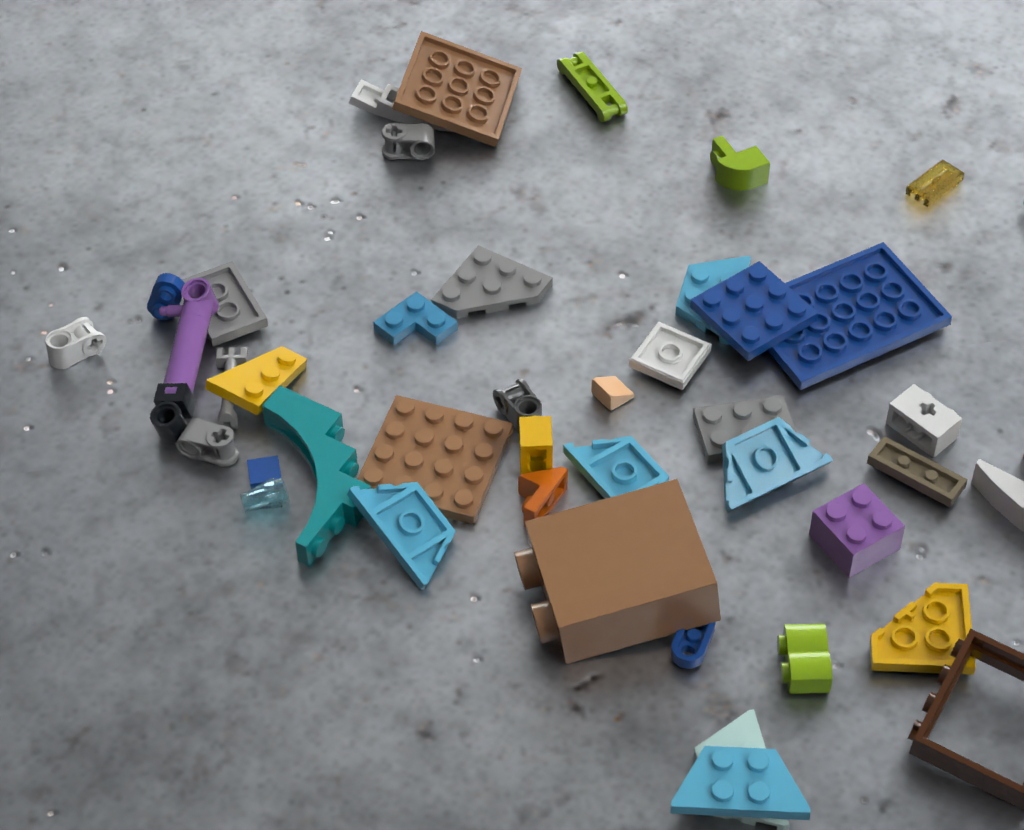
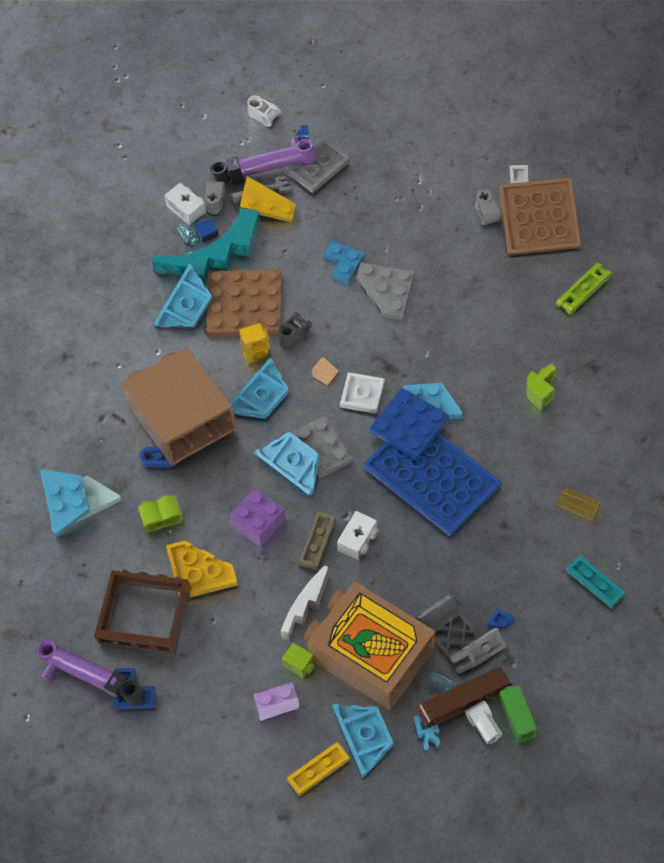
camera: 75 degrees right, 10 degrees up
orange slope [518,467,568,528] -> none
none -> white brick [165,183,206,226]

